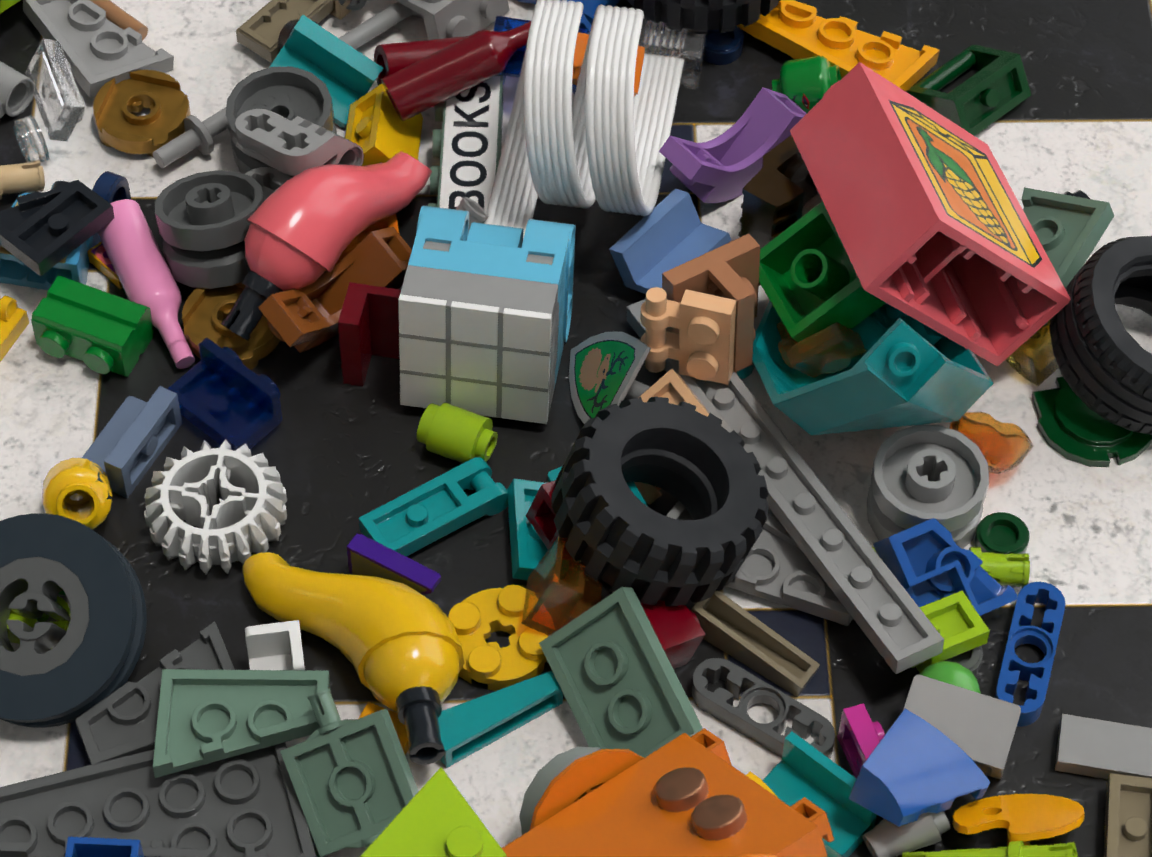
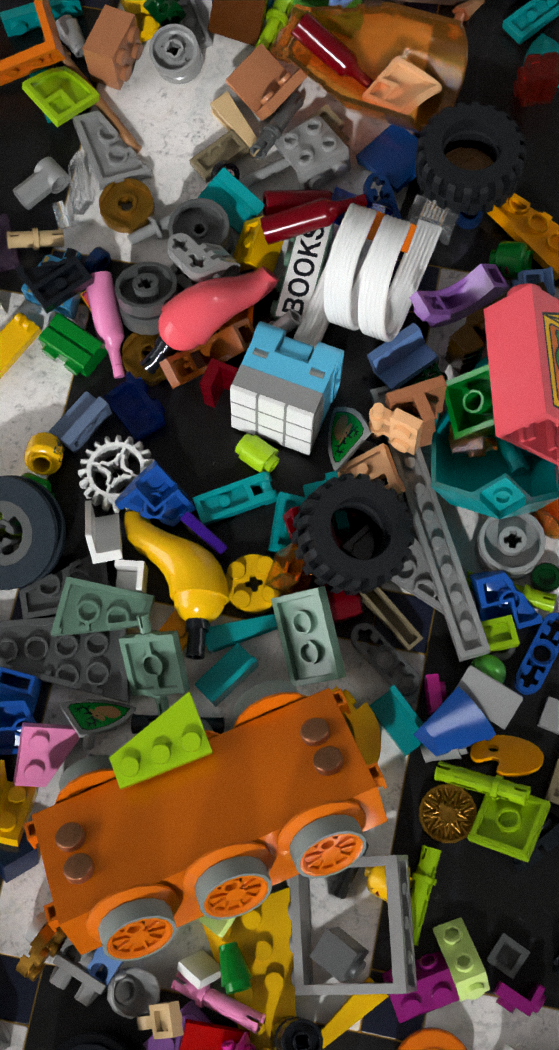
camera: 20 degrees right, 20 degrees up
none -> white panel [85,500,123,564]
none -> blue slope [114,460,196,527]
none -> teal panel [194,643,259,707]

